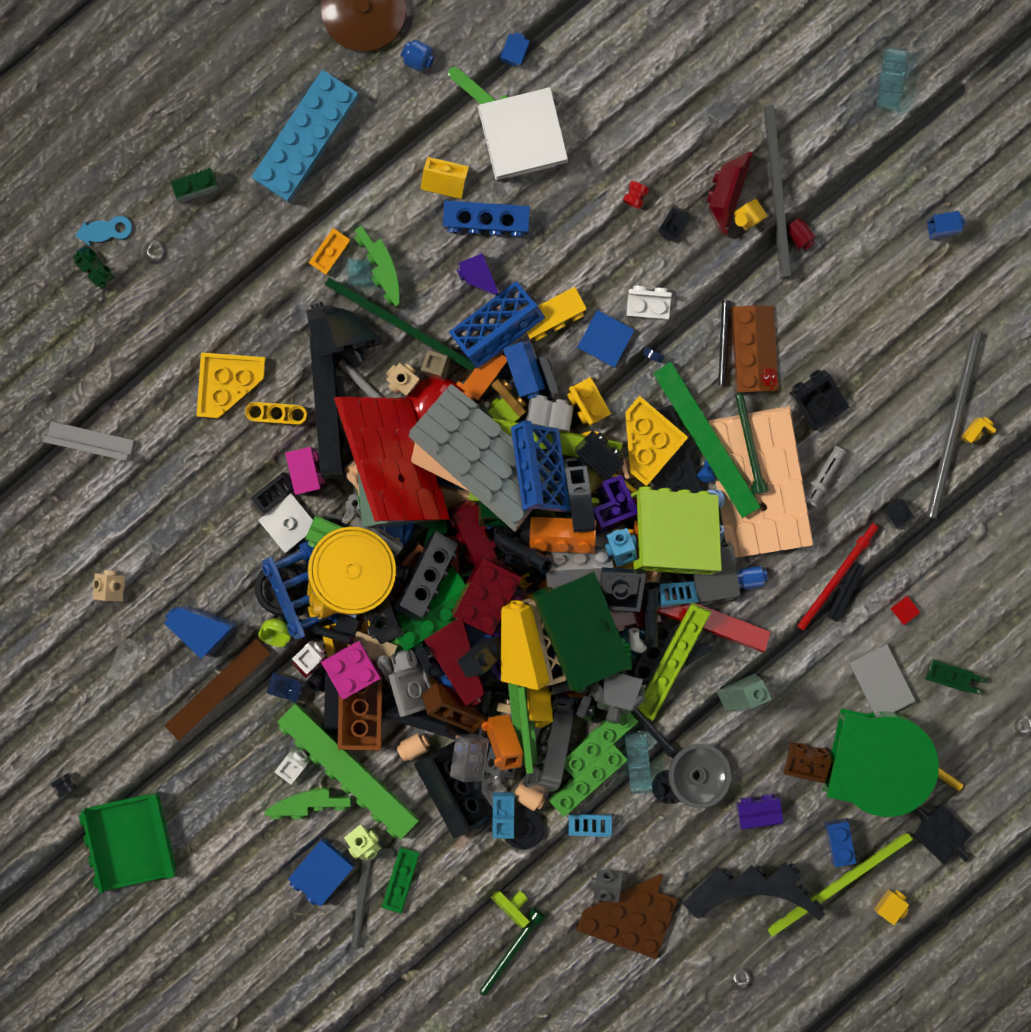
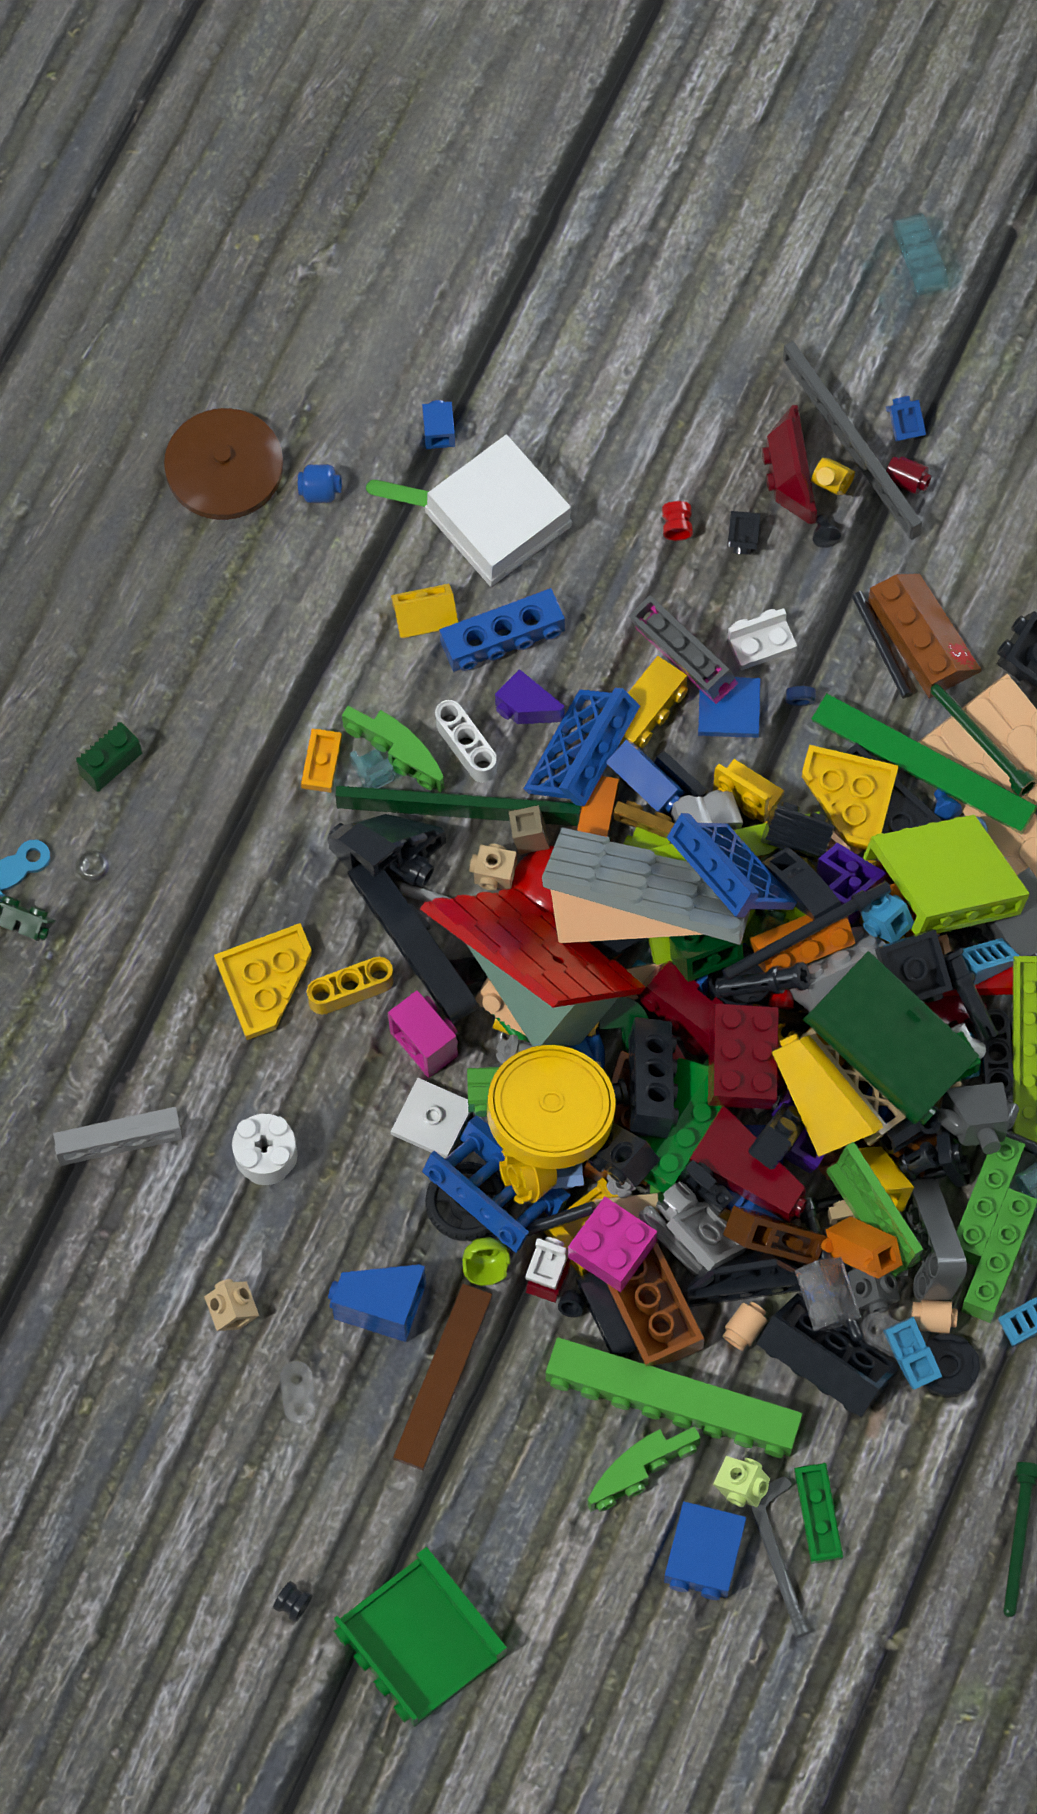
camera: 25 degrees left, 20 degrees down
black slope [250,472,294,516] -> none
dark azure brick [251,70,360,204] -> none
dark blue bracket [266,672,303,703] -> none
white bracket [275,746,311,785] -> none
black panel [334,614,364,638] -> none
lime tile [490,891,530,928] -> none
none -> white brick [232,1114,297,1185]
none -> white beam [435,700,497,783]
none -> dark grey piece [629,595,738,704]
none -> black bar [722,881,892,981]
none -> black rock [812,514,841,548]
none -> blue bracket [886,396,926,441]

